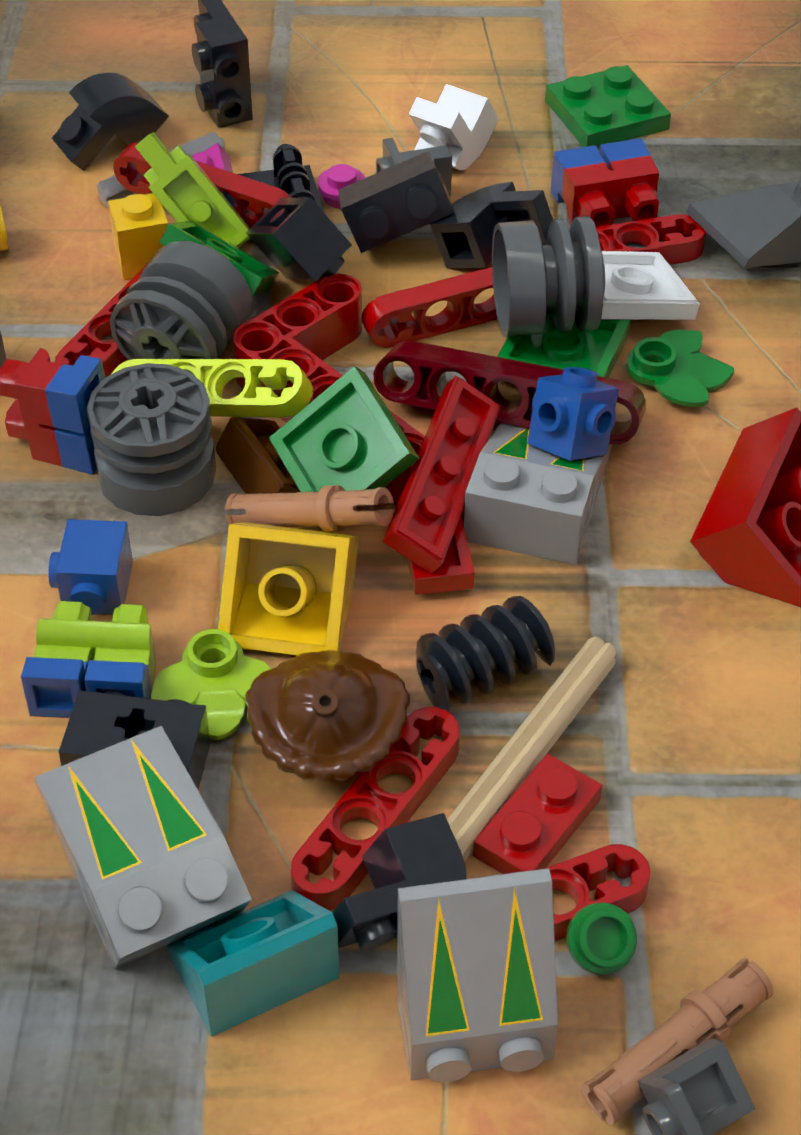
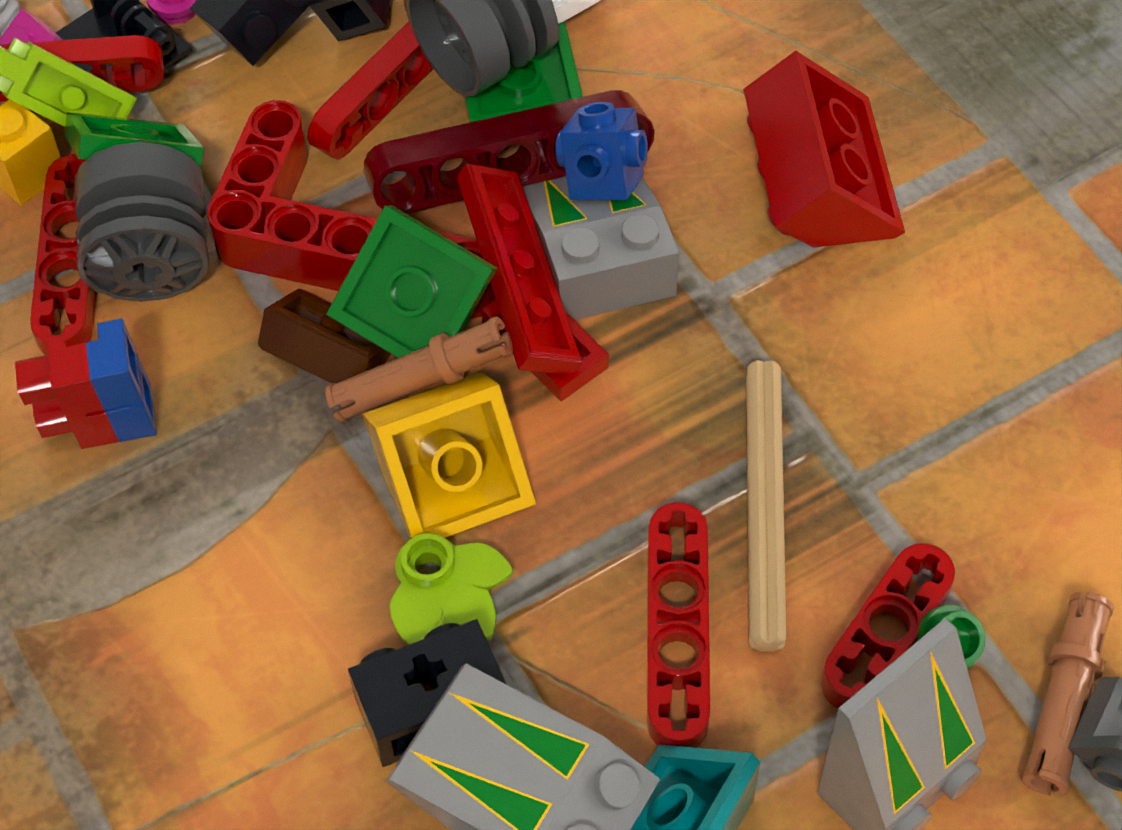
camera: 30 degrees left, 10 degrees up
hips [21,601,156,718] -> none
blue brick [48,519,133,615] -> none
dark grey wheel [87,363,216,516] -> none
neon yellow beam [112,359,313,418] -> none
reddish brown piece [245,650,410,784] -> none
black brick [246,197,352,282] -> none
black brick [332,813,466,951] -> none
black piece [416,596,555,712] -> none
red plate [473,753,602,874] -> none
green plate [626,330,734,407] -> none

